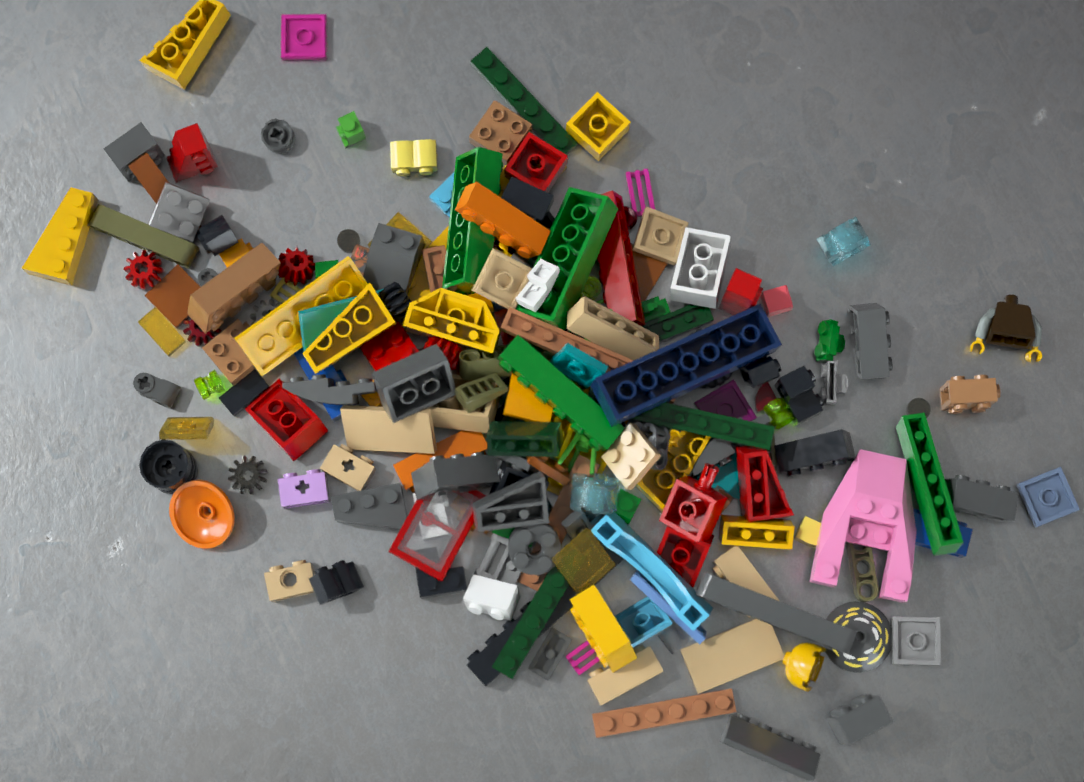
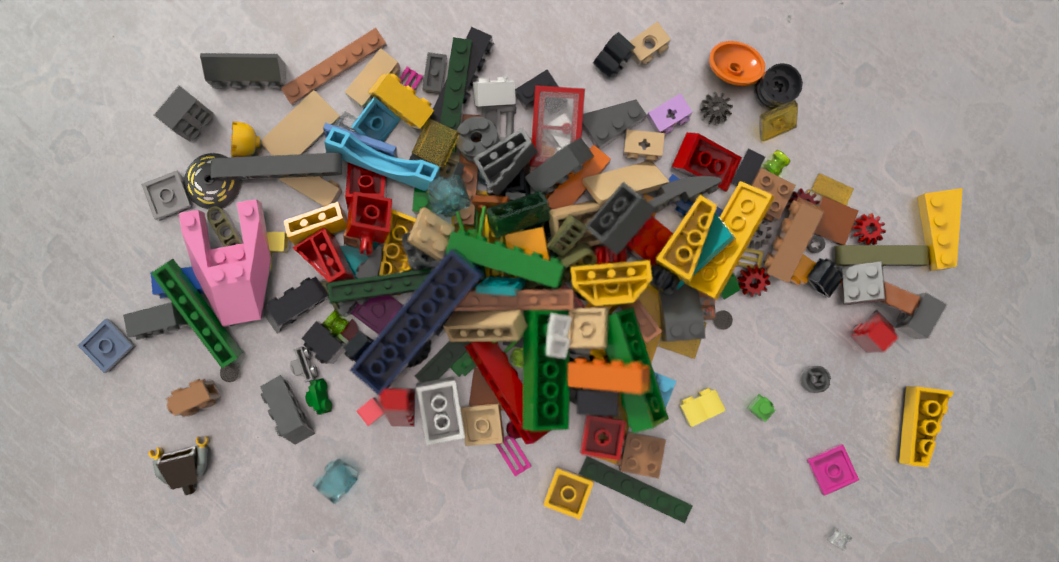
camera: 160 degrees right, 5 degrees up
dark grey piece [133,372,181,409] -> none

